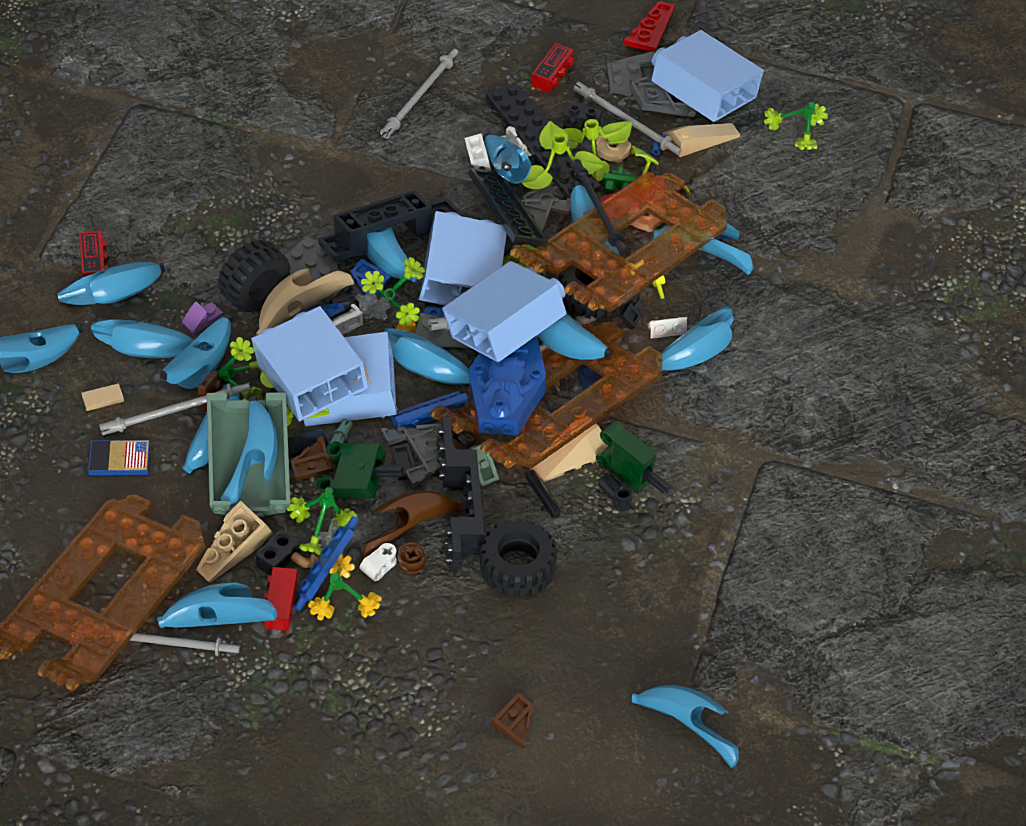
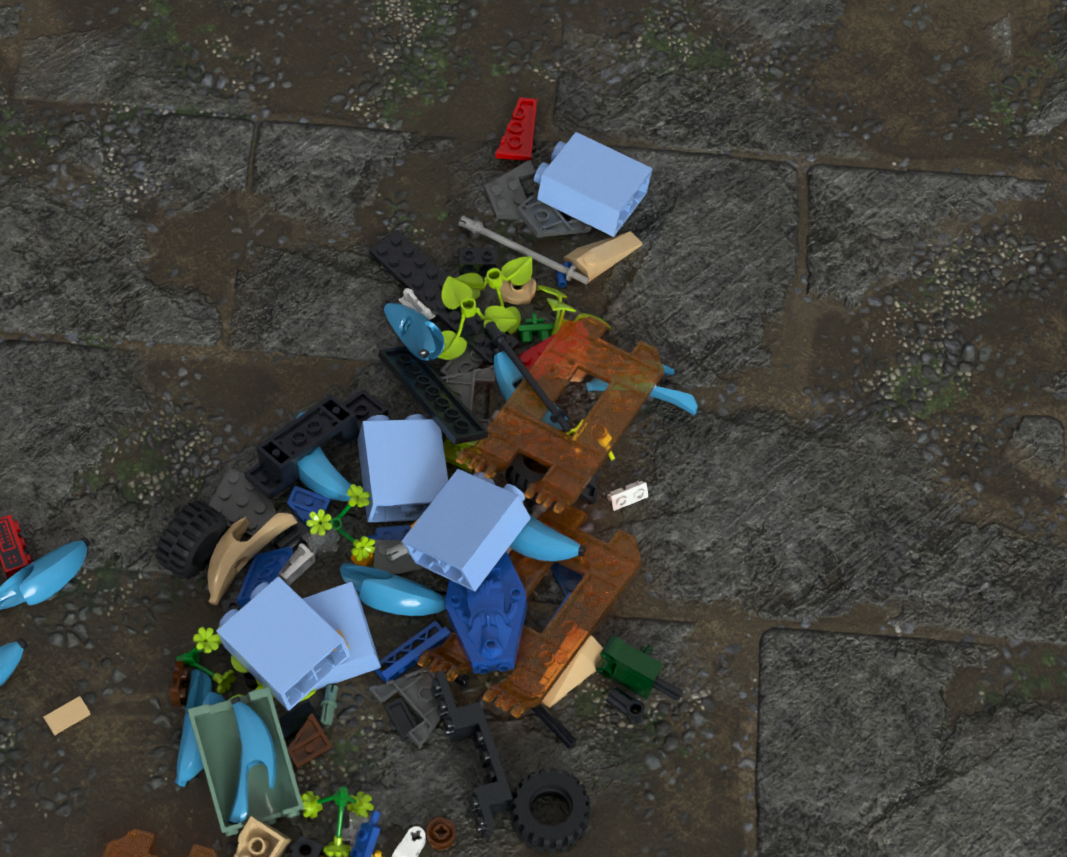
camera: 15 degrees left, 10 degrees up
tile [88,440,150,475] -> none
dark azure piece [91,319,194,358] -> none
light grey bar [99,383,251,436] -> none
dark azure piece [160,314,233,389] -> none
medium lavender slope [182,302,223,335] -> none
dark green piece [316,441,404,499] -> none
reddish brown piece [361,490,464,560] -> none
light grey bar [380,49,458,139] -> none
white hinge [465,134,492,171] -> none
sand green slope [467,442,499,486] -> none
red brick [531,43,575,93] -> none
dark azure piece [650,306,733,372] -> none
lime plant [764,102,828,150] -> none

